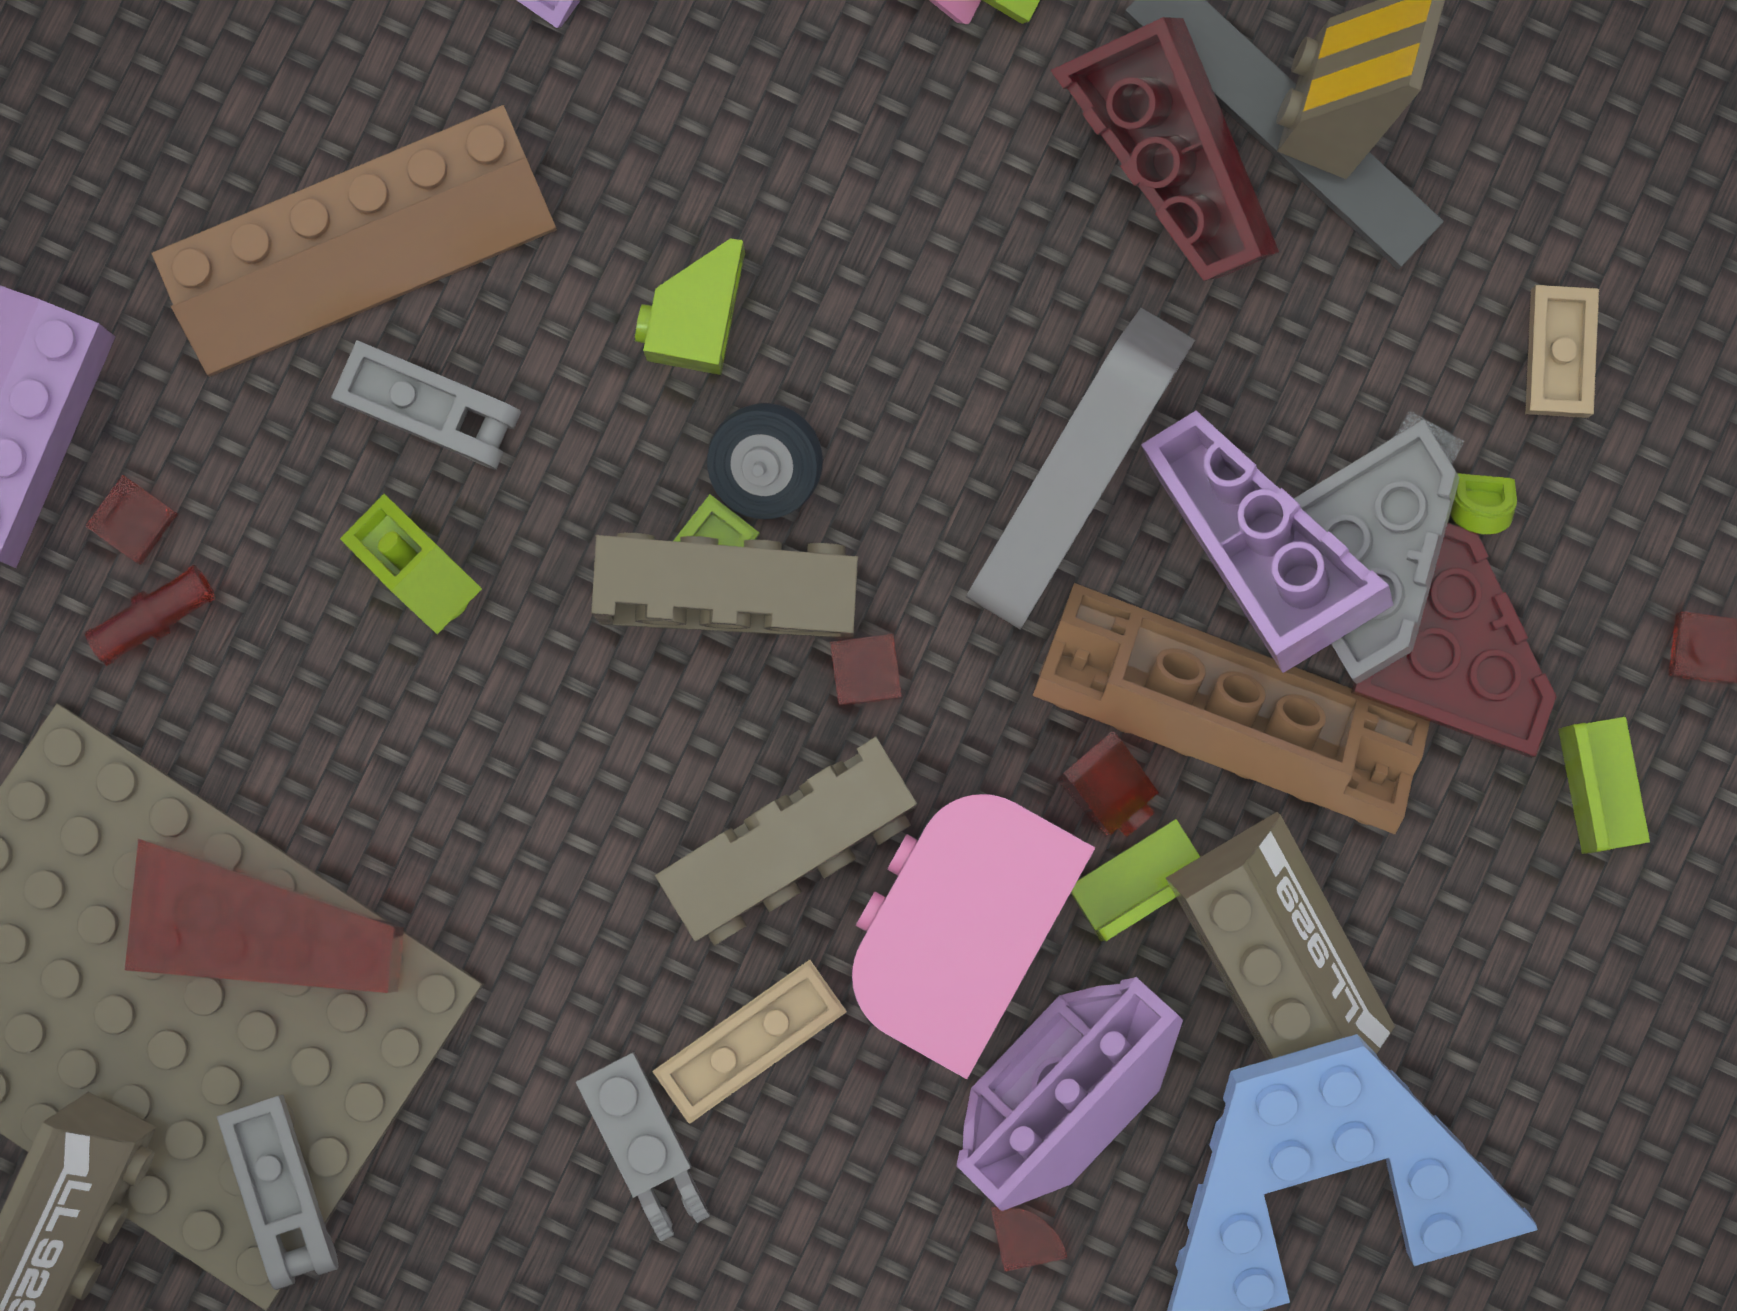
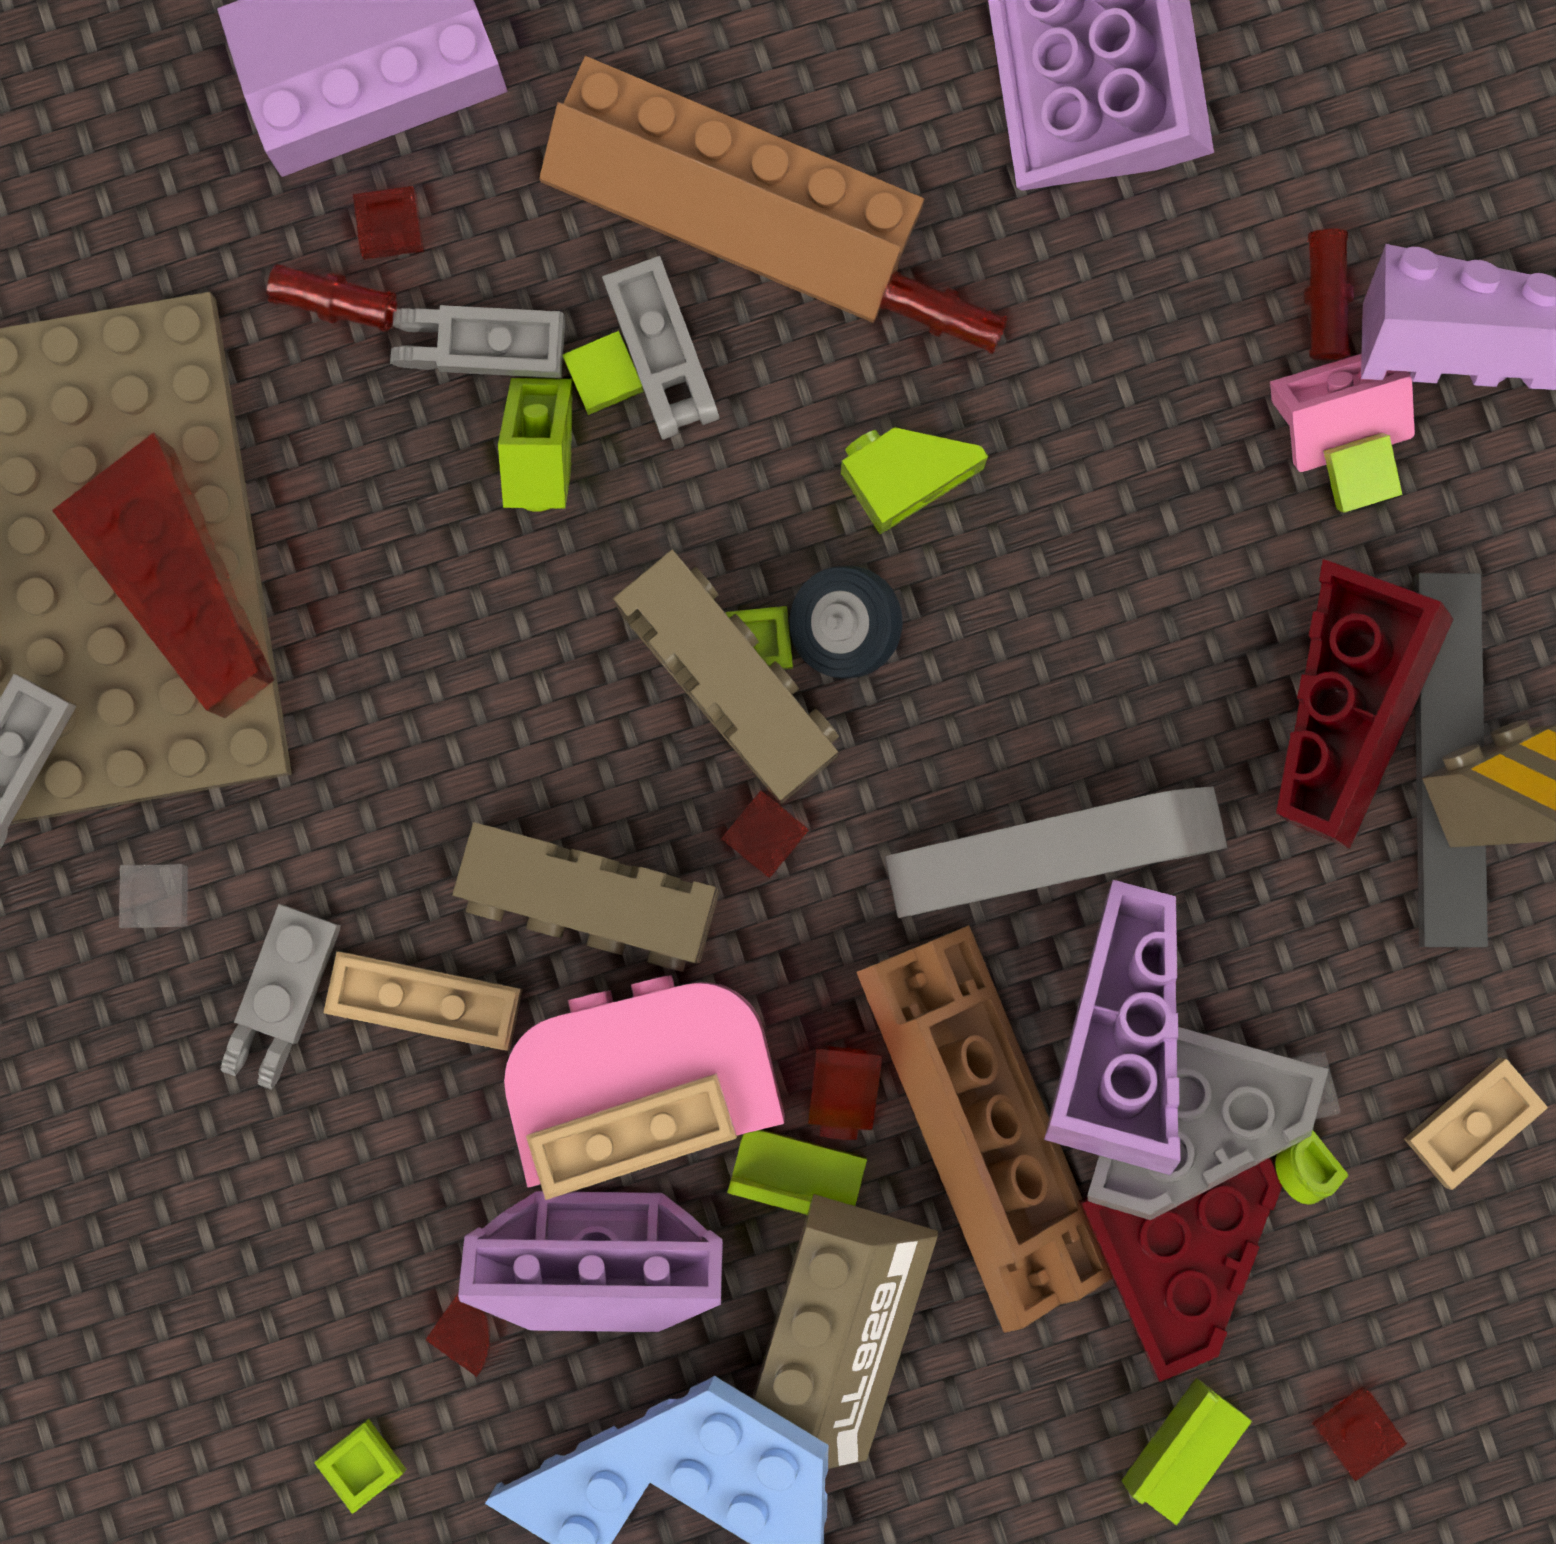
camera: 55 degrees right, 0 degrees up
none -> clear tile [119,864,188,928]
none -> light grey hinge [390,305,565,378]
none -> tan tile [526,1073,737,1200]
none -> lime tile [563,331,644,415]
none -> clear red pin [880,270,1009,355]

